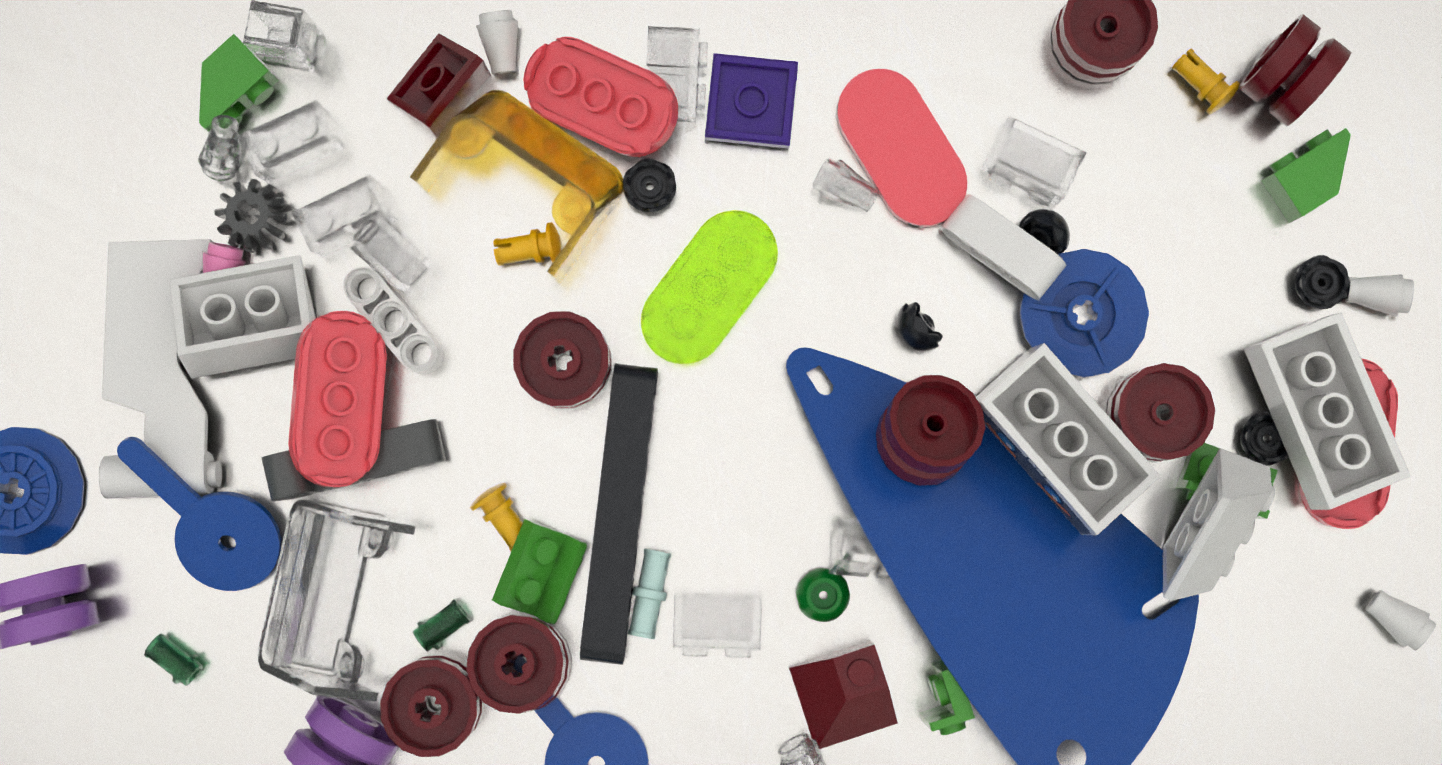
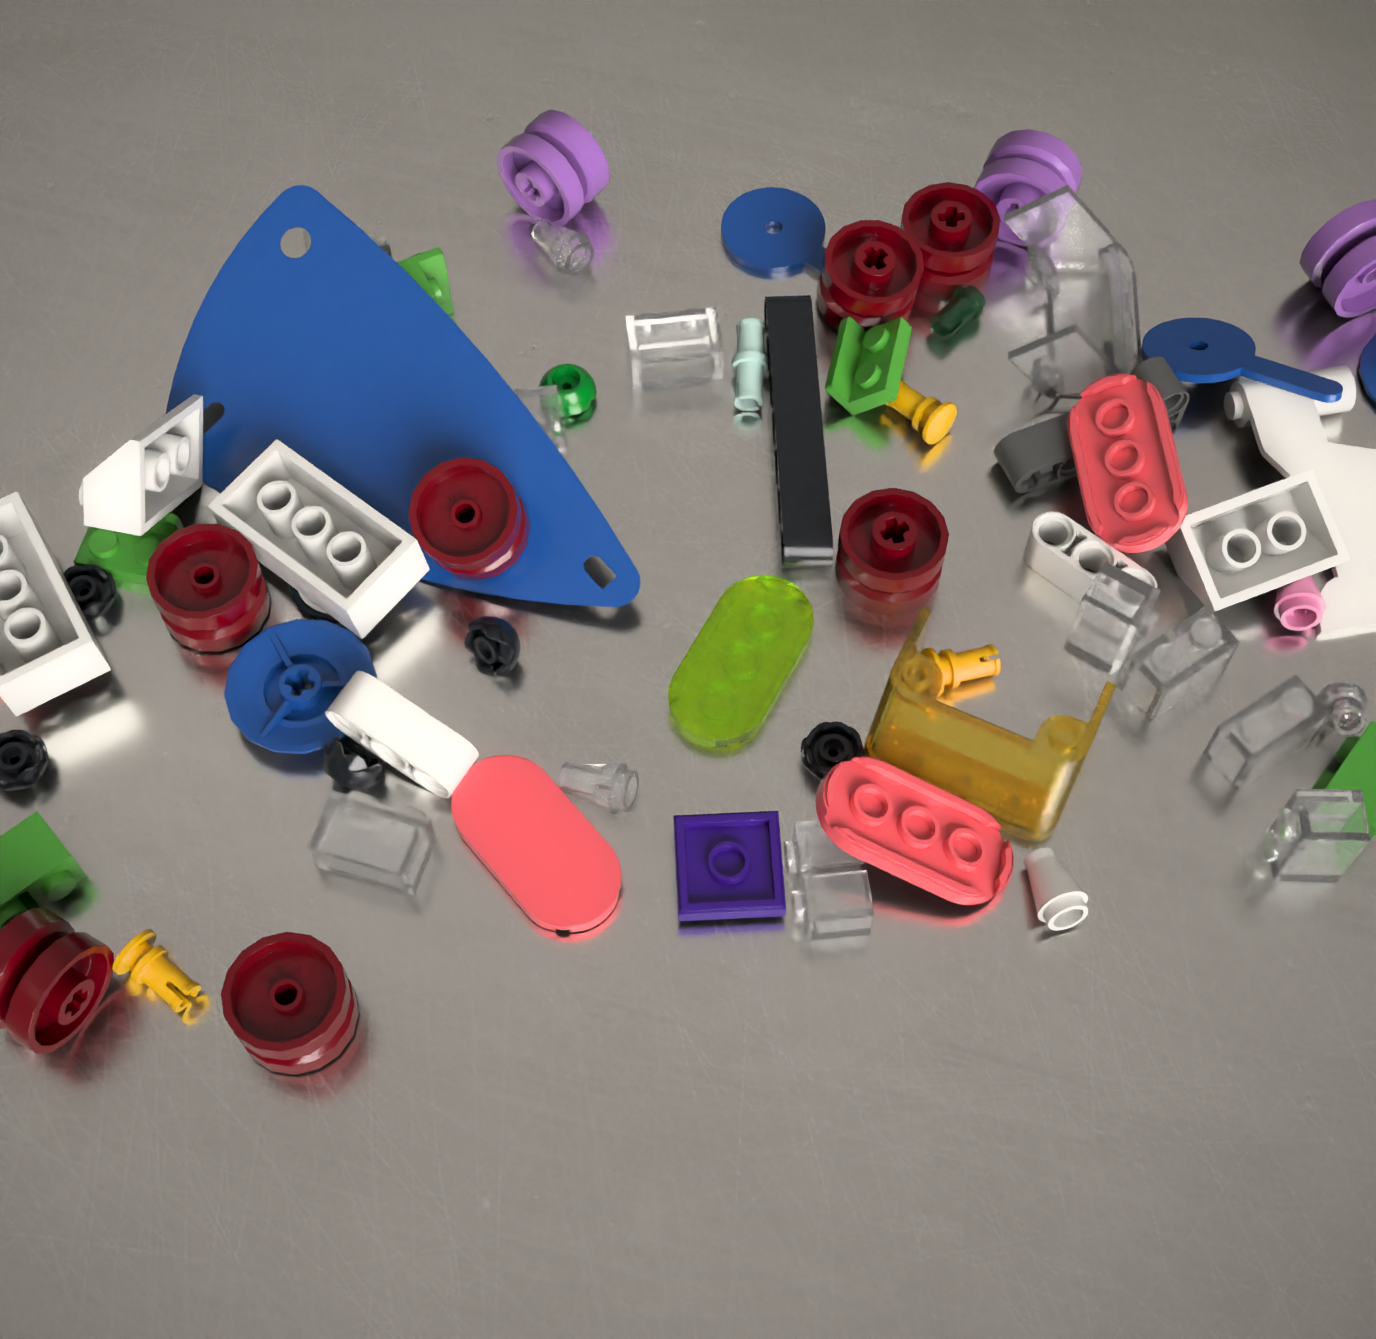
camera: 175 degrees right, 25 degrees down
clear green pin [144,633,203,686] -> none
dark grey gear [214,179,291,253] -> none
dark red slope [386,33,491,140] -> none
dark red slope [789,640,898,750] -> none

